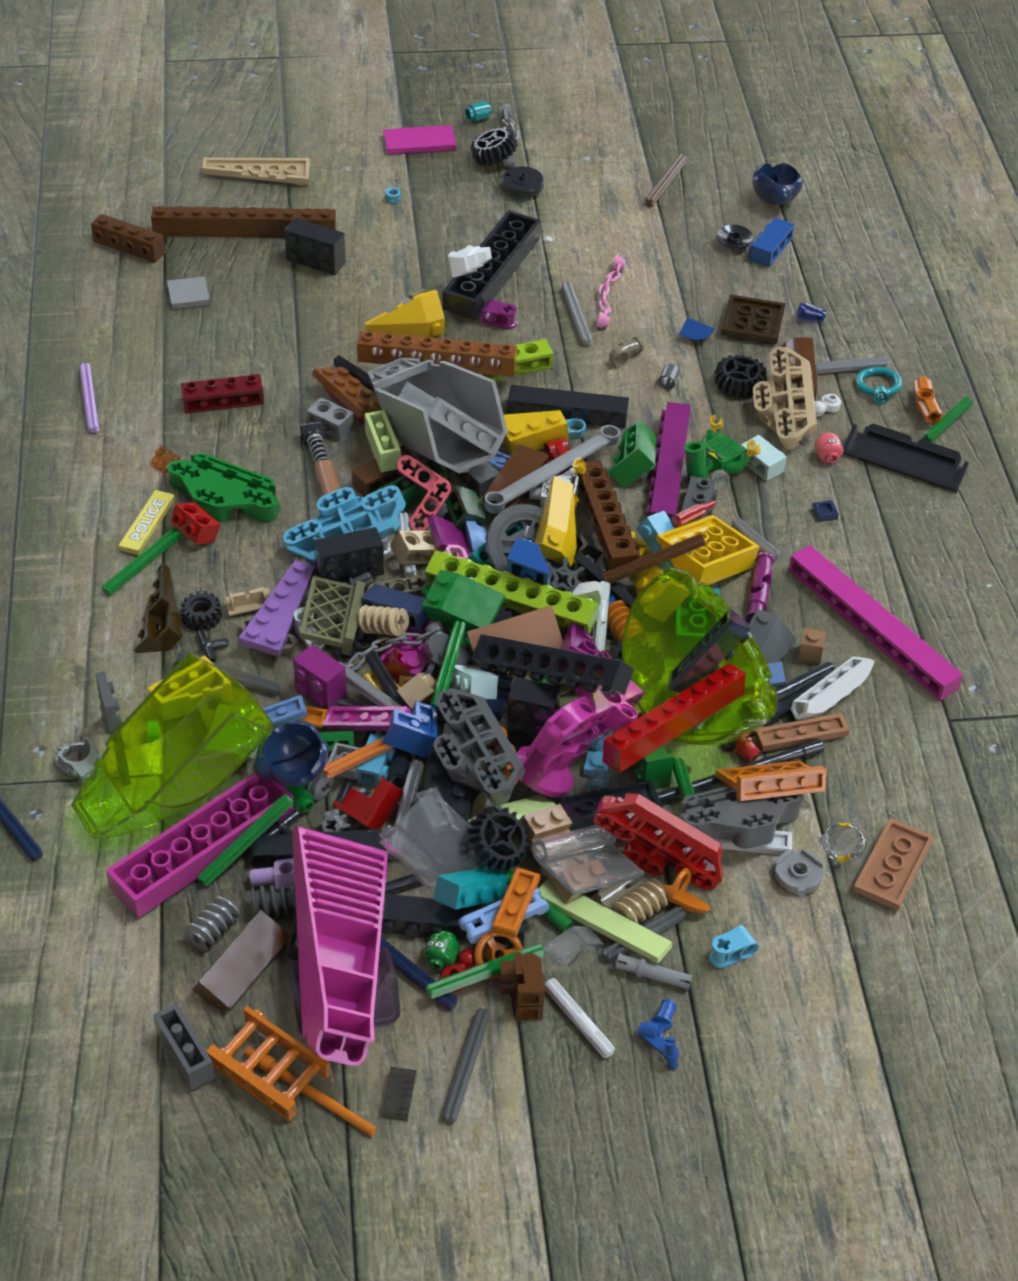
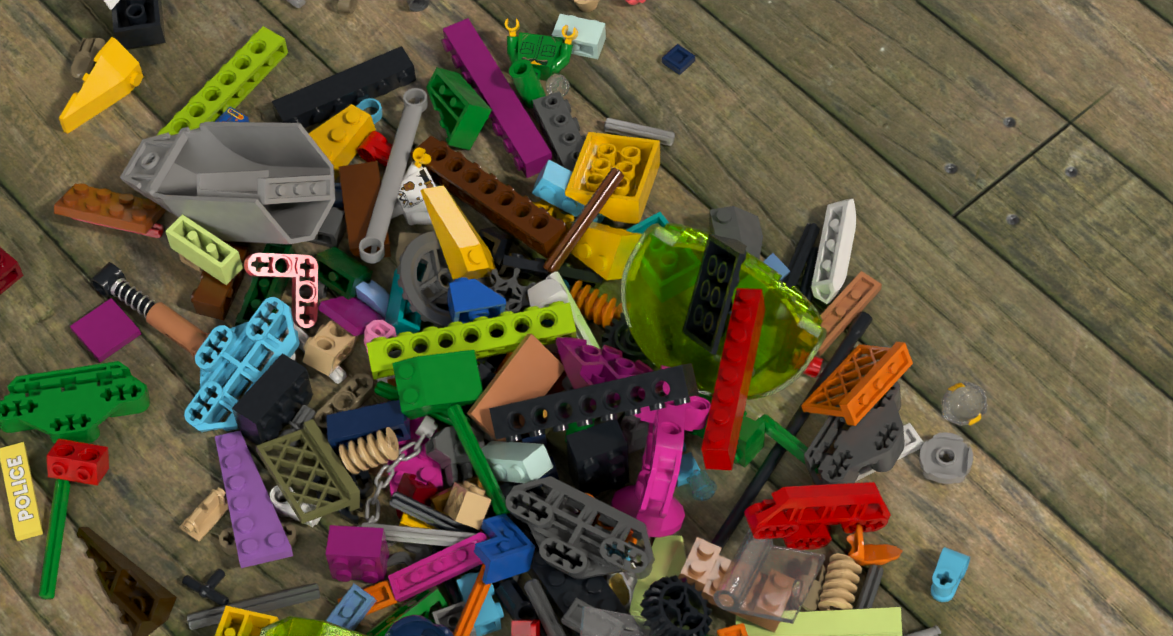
camera: 30 degrees left, 10 degrees up
black tyre [181,591,222,631] -> none
light grey brick [307,397,354,441] -> none
black axle [333,355,375,392] -> none
dark orange brick [357,331,517,377] -> none
magenta piece [479,300,517,329] -> none
black tile [559,780,662,830] -> none
axle [671,501,716,527] -> none
magenta piece [745,552,775,624] -> none
dark pink brick [788,545,963,701] -> none
medium nougat brick [798,628,826,665] -> none
nougat plate [853,818,935,911] -> none
none -> magenta tile [70,298,141,363]

